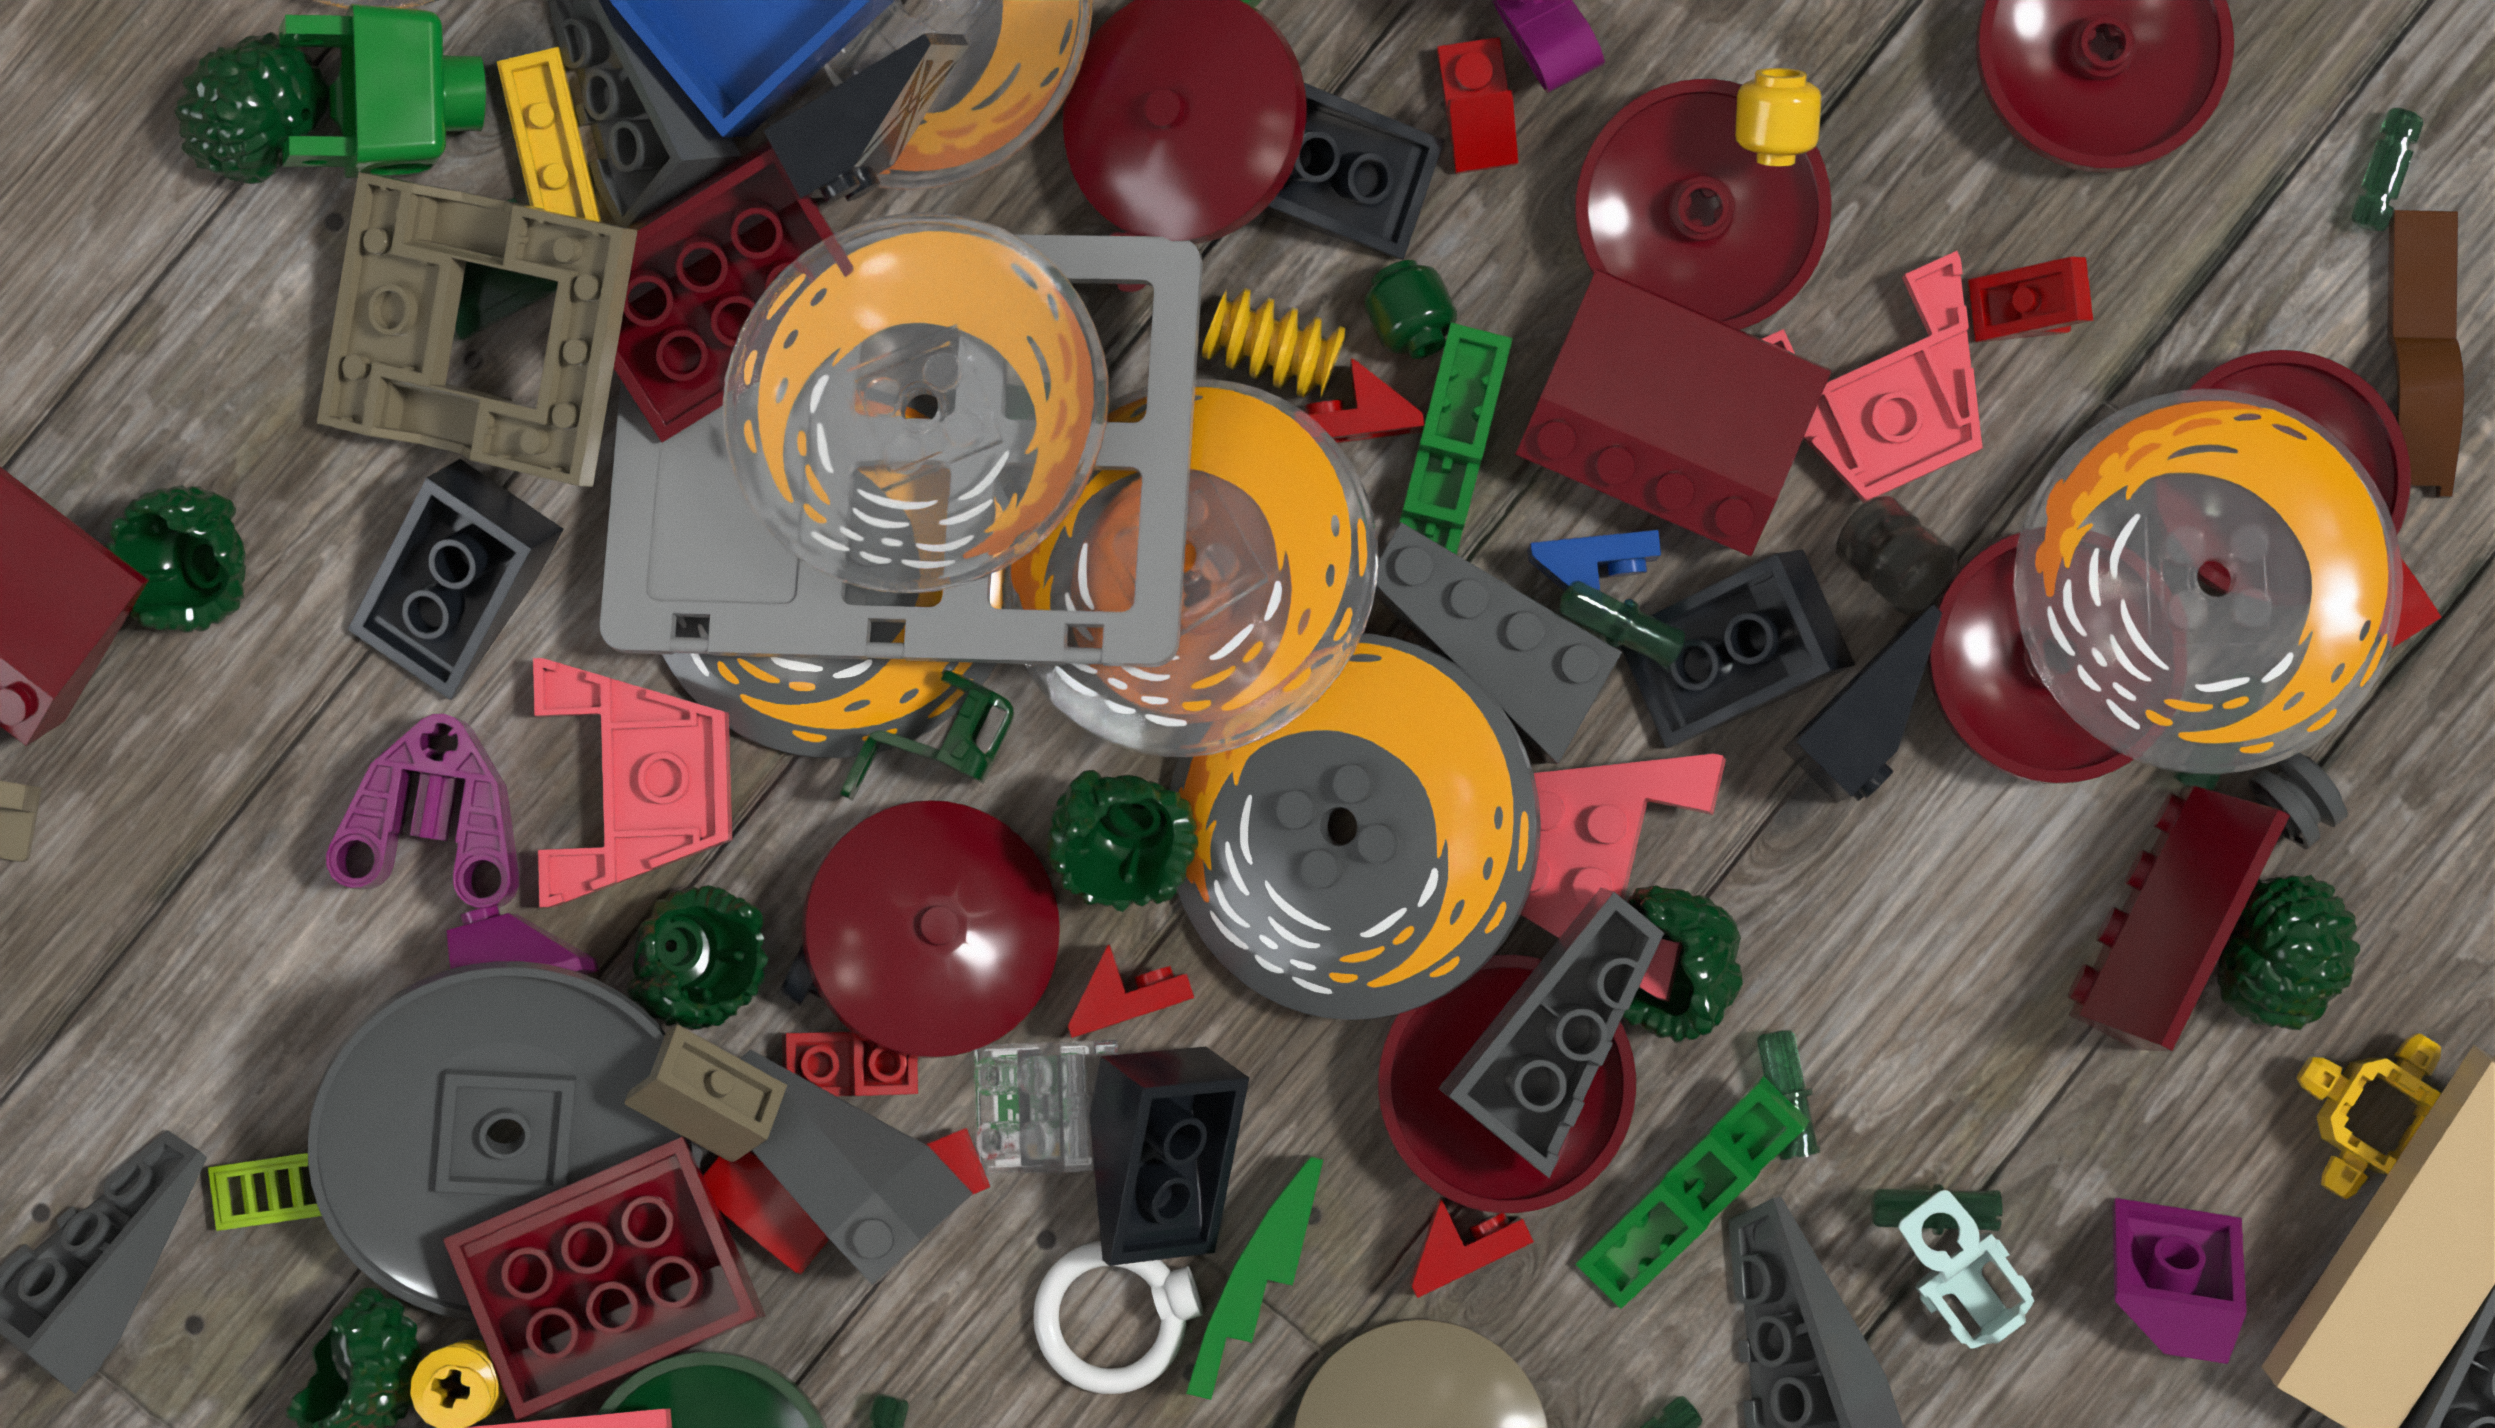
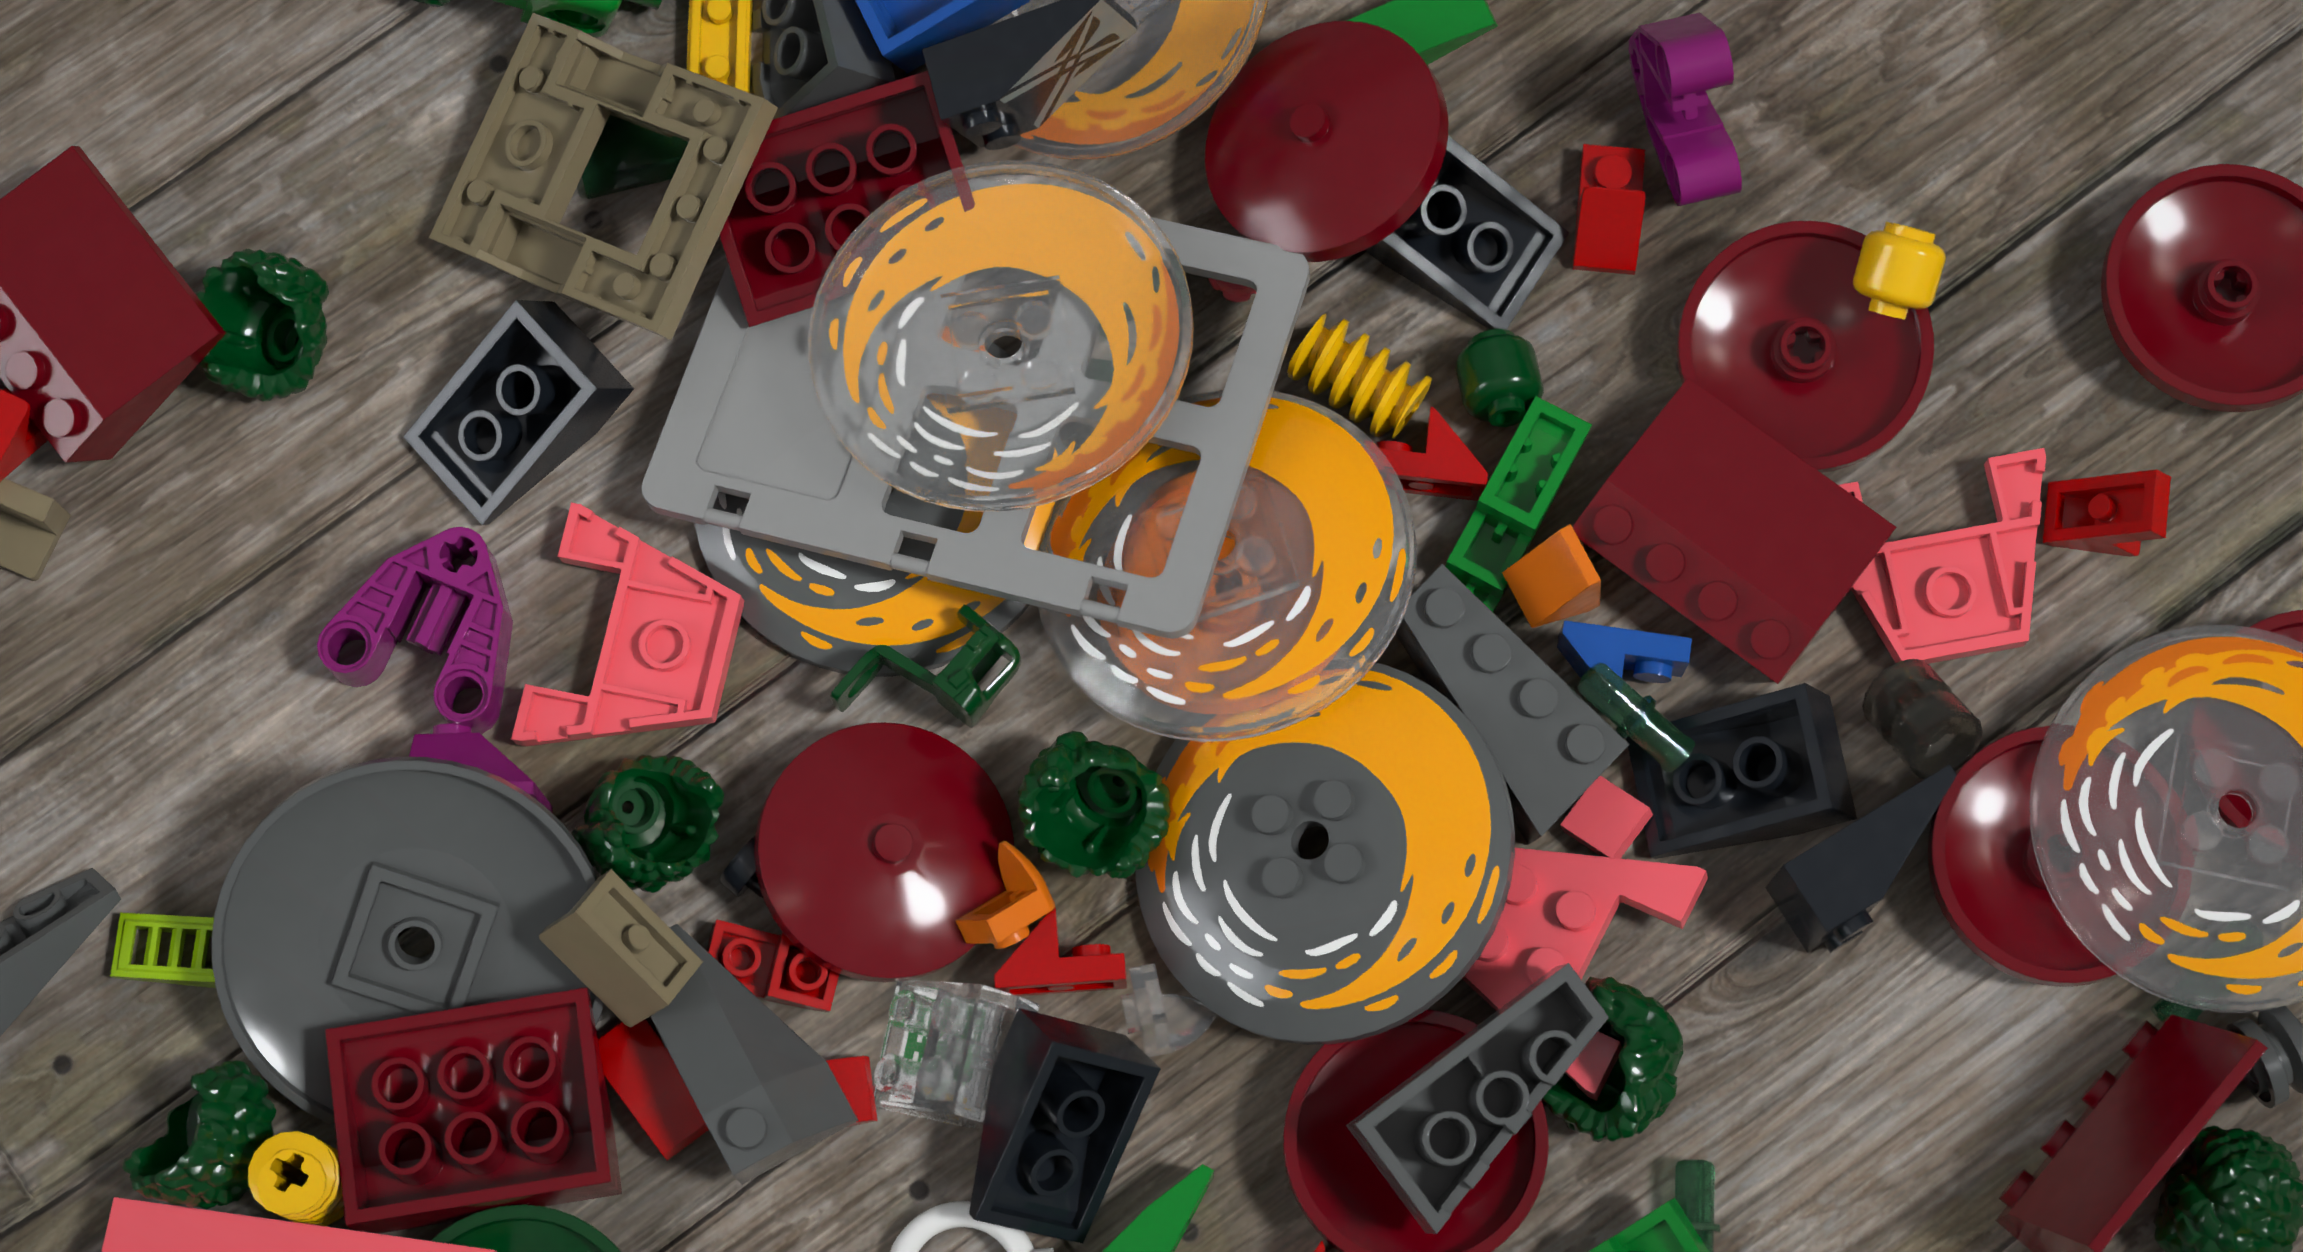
camera: 15 degrees right, 10 degrees down
none -> orange plate [956,841,1056,949]
none -> clear plate [1120,963,1216,1057]
none -> orange slope [1502,524,1601,628]
none -> coral tile [1560,776,1653,858]

